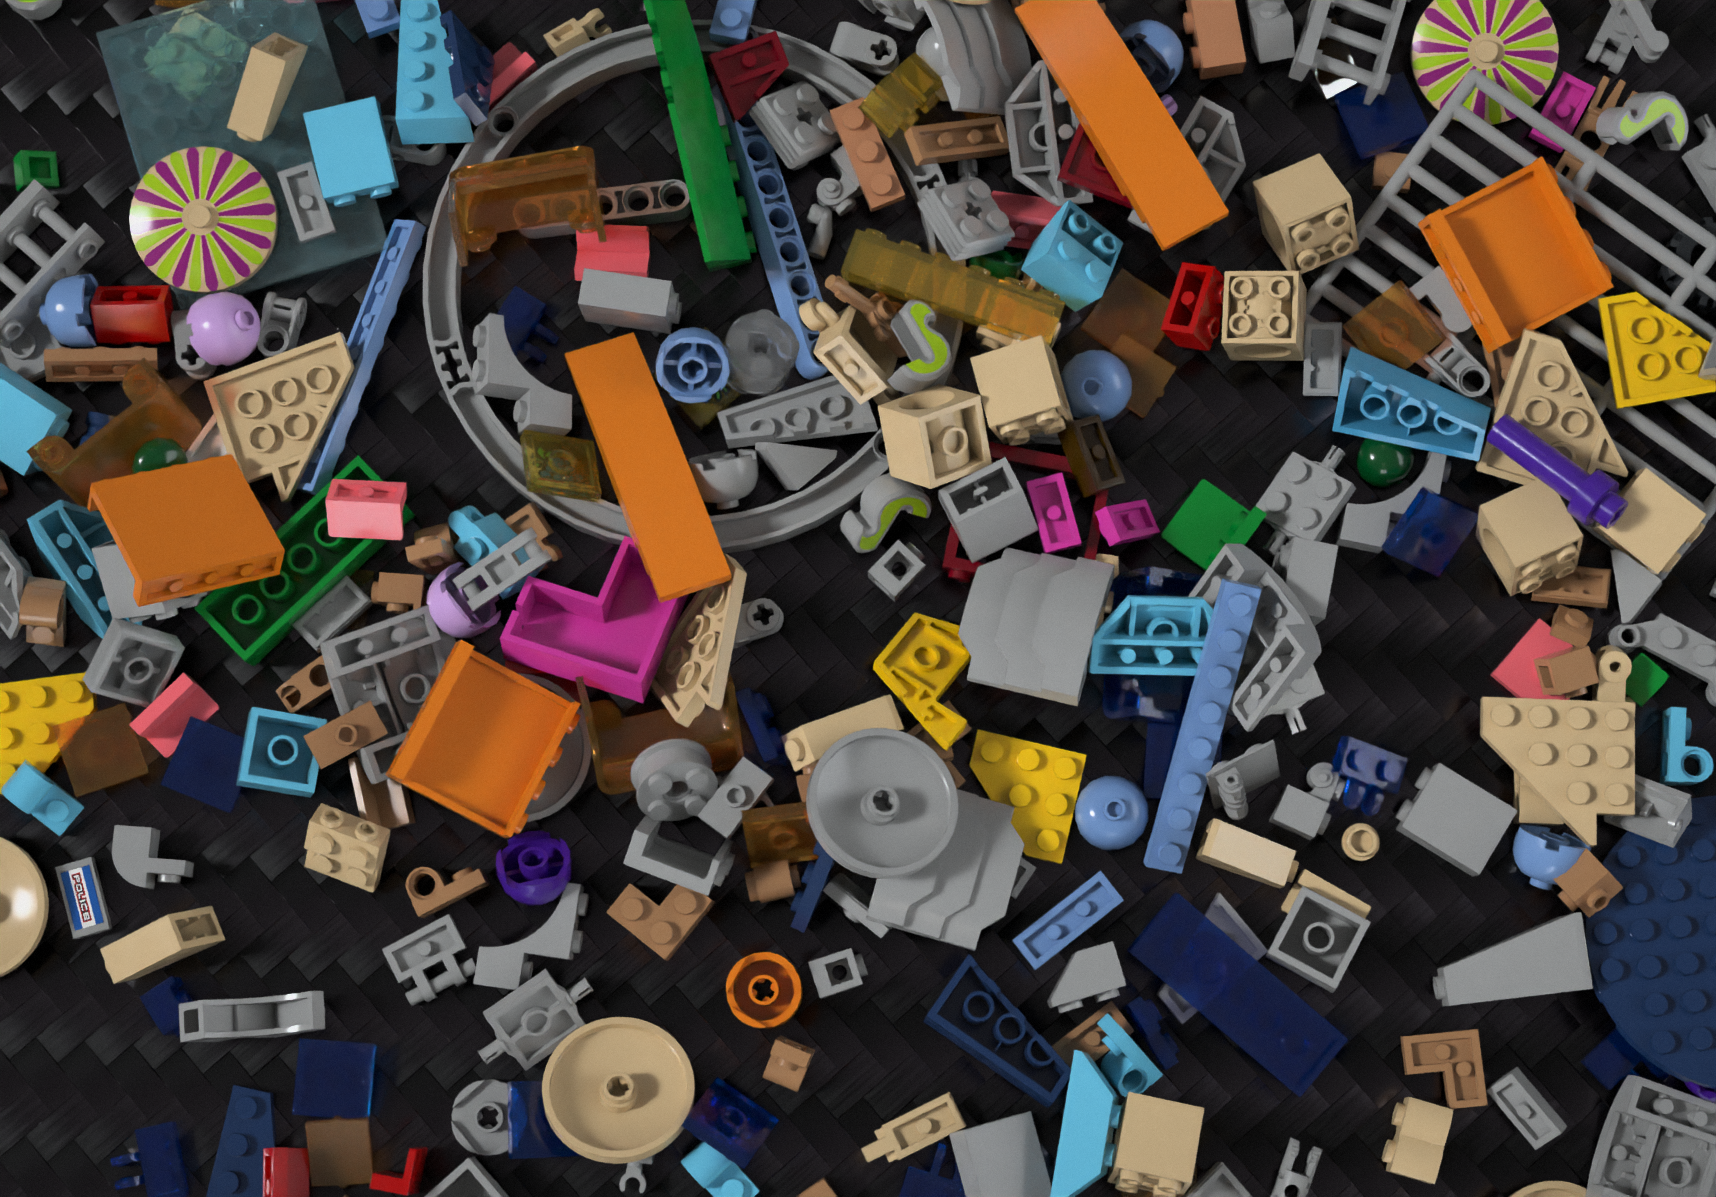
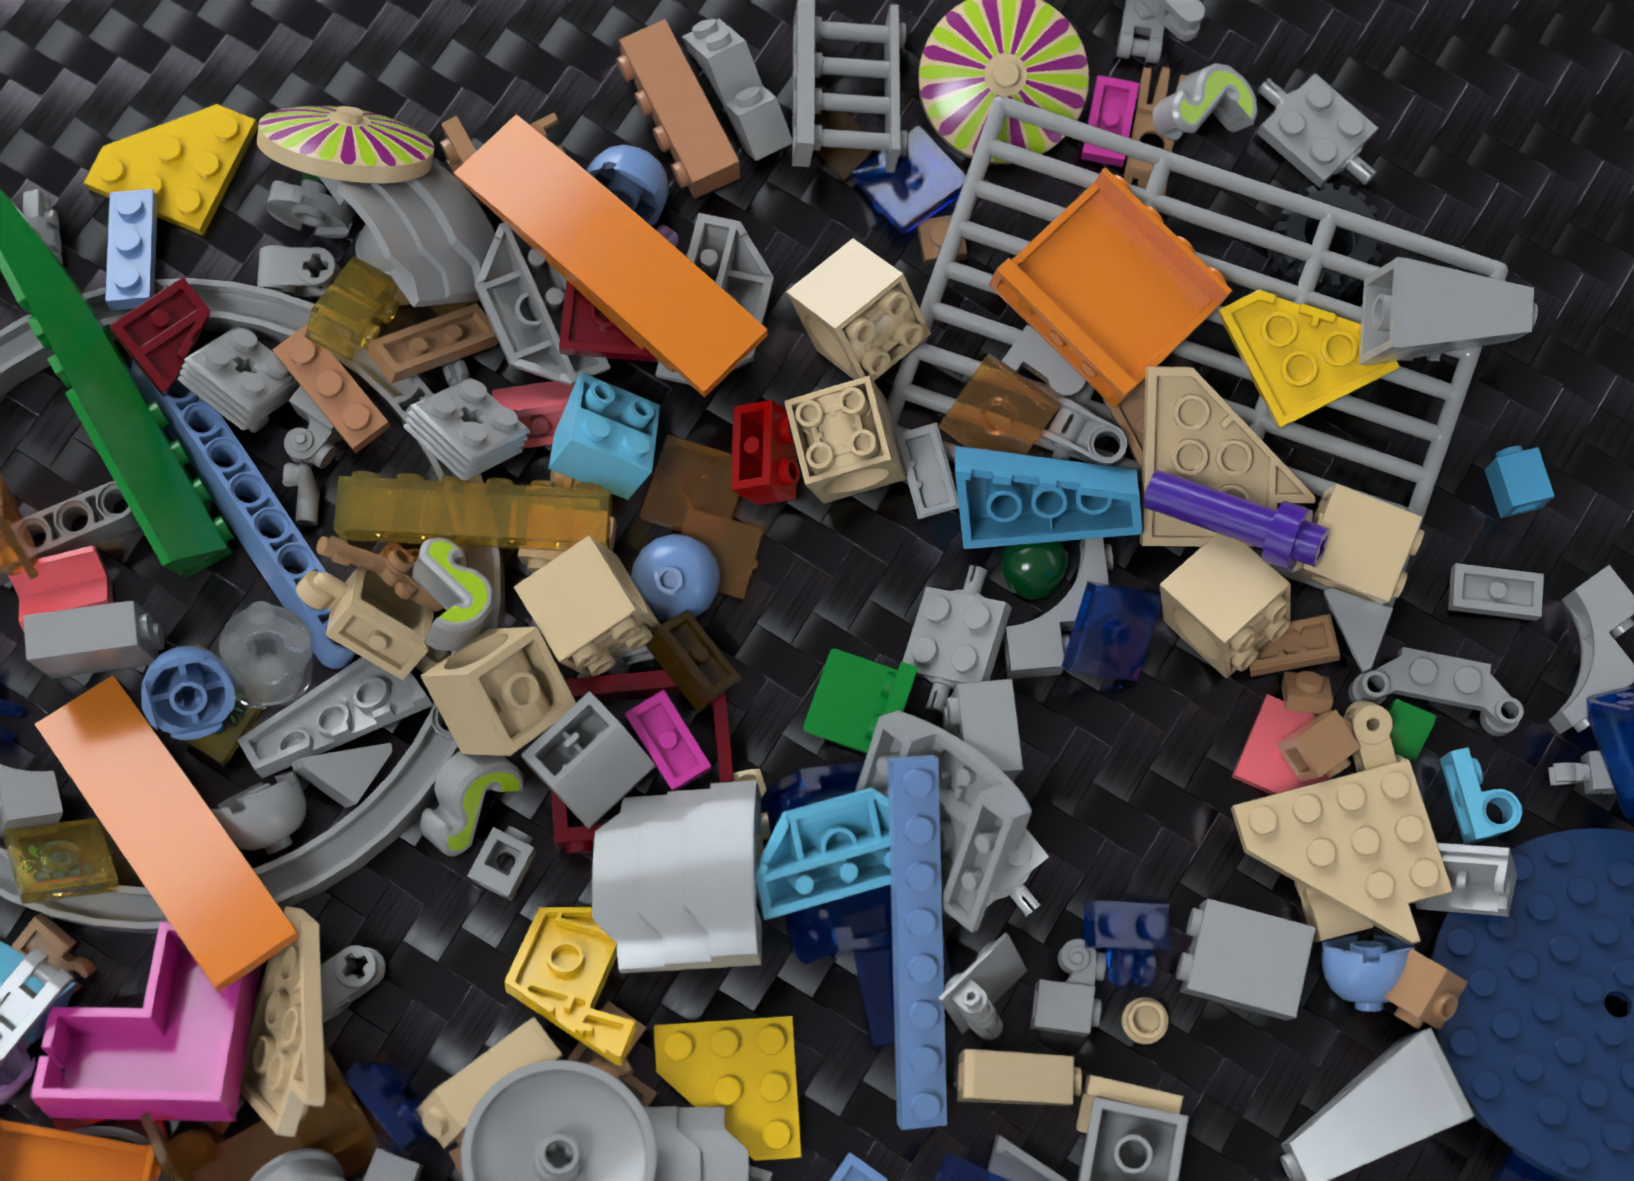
camera: 25 degrees left, 5 degrees down
dark green hair [969,249,1025,289] -> none
medium blue cylinder [1075,776,1149,850] -> none
dark pink plate [1095,499,1160,546] -> none

